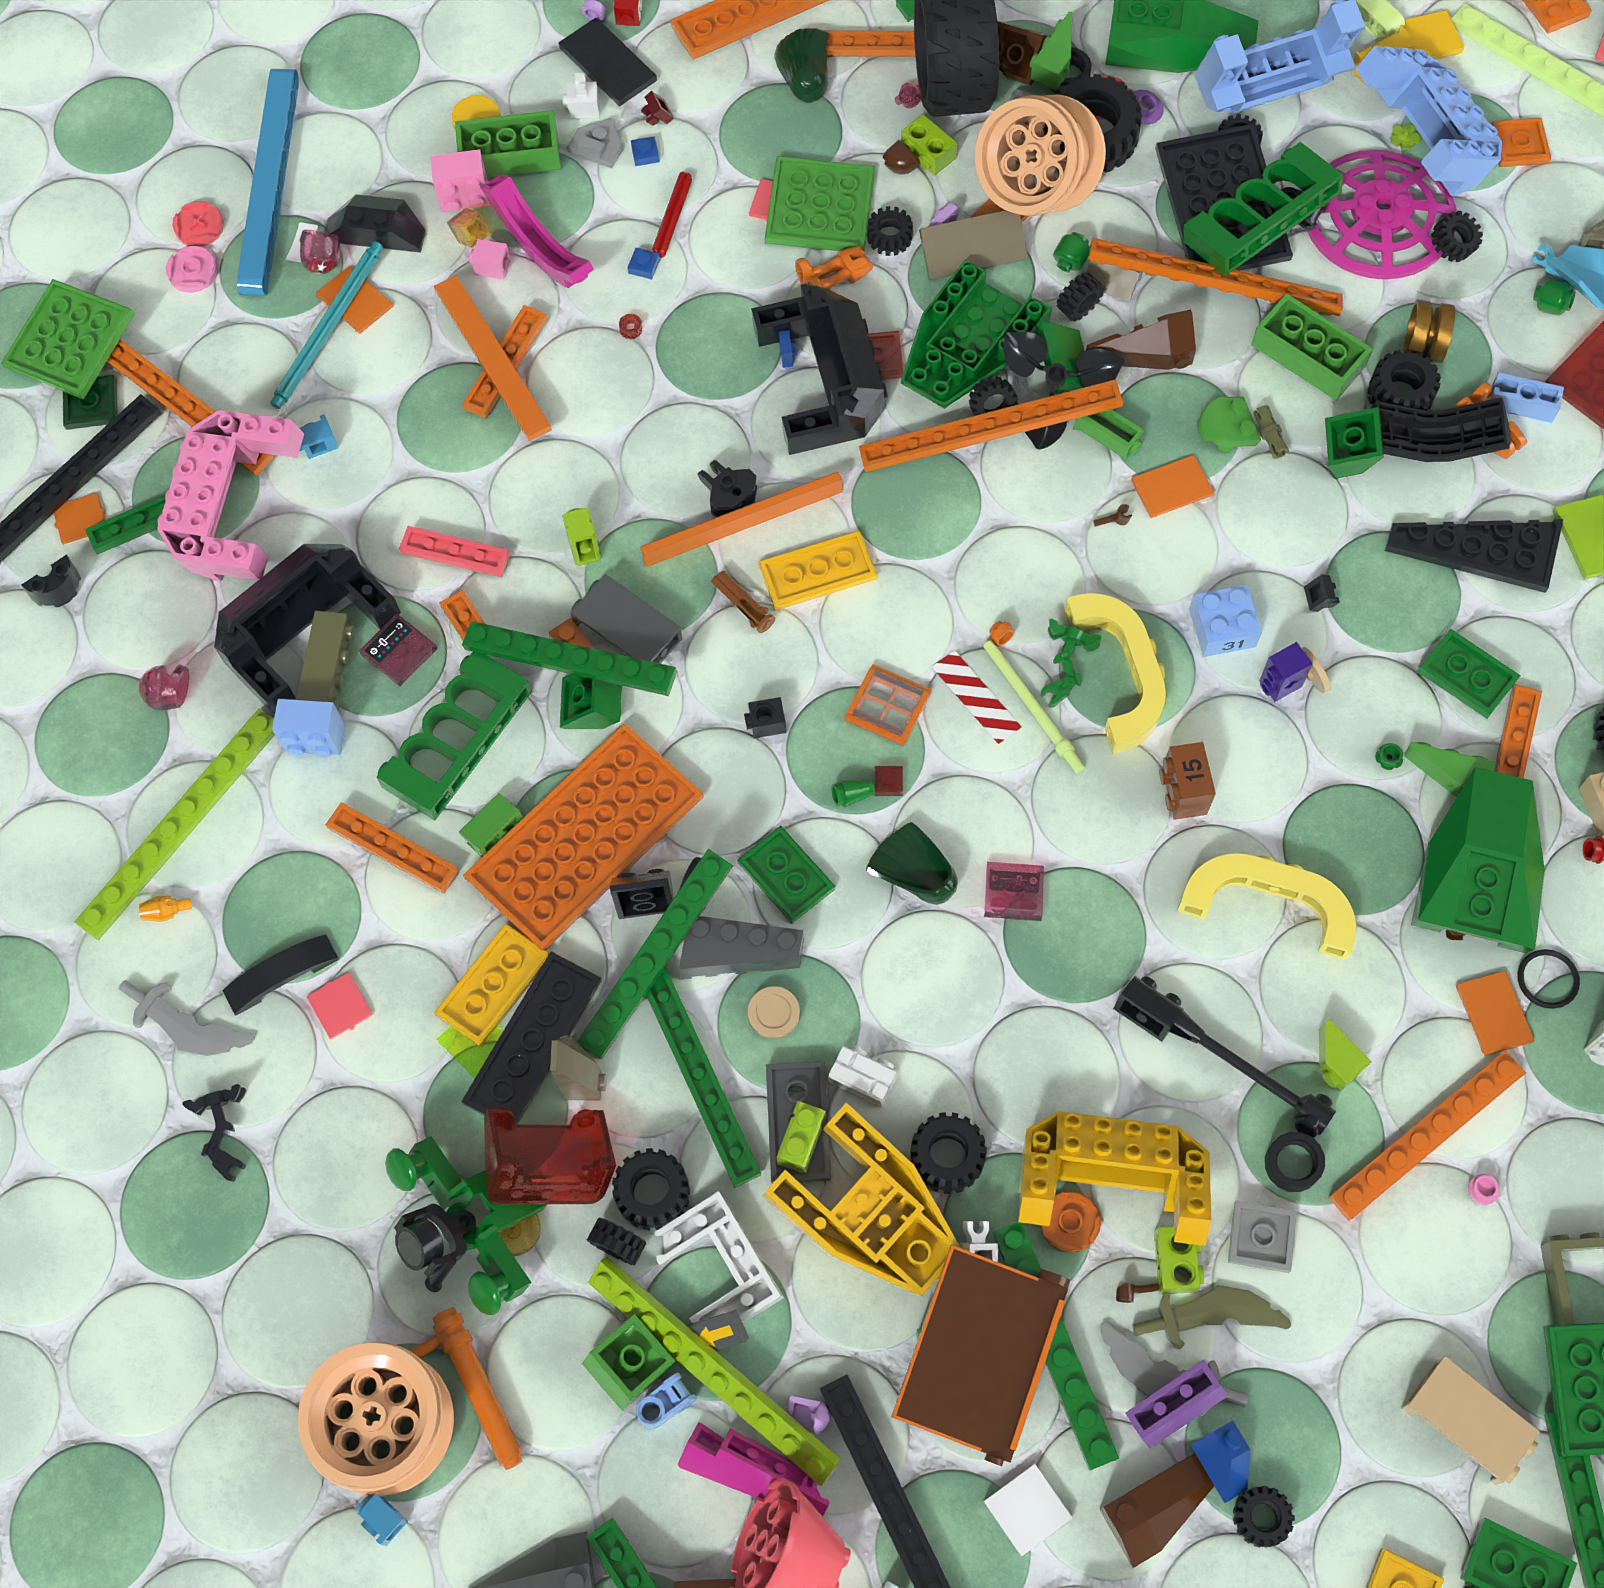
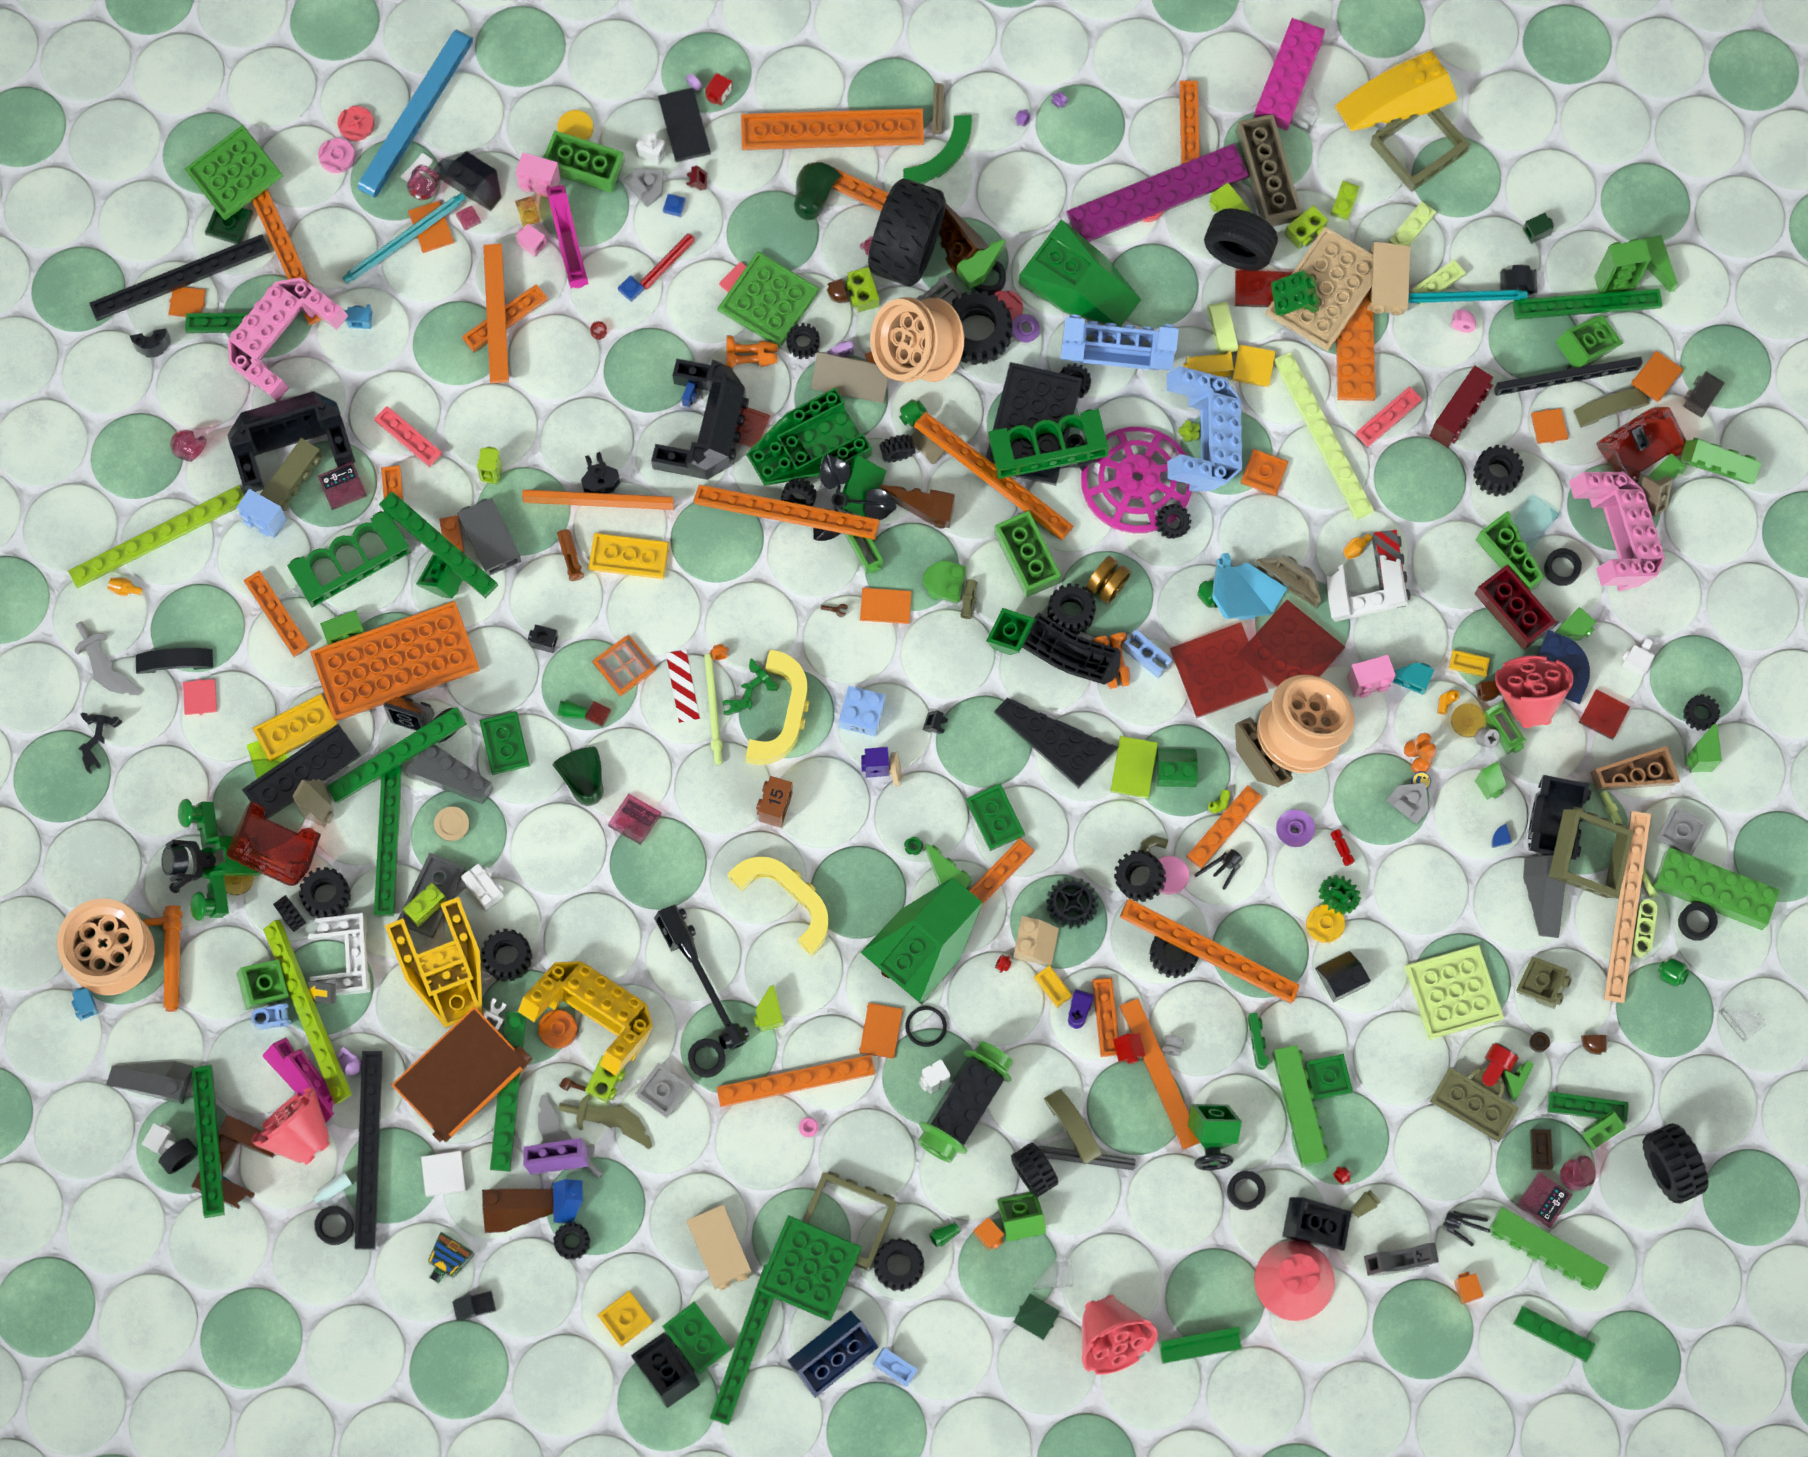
camera: 20 degrees right, 5 degrees up
none -> clear pink plate [456,205,481,231]

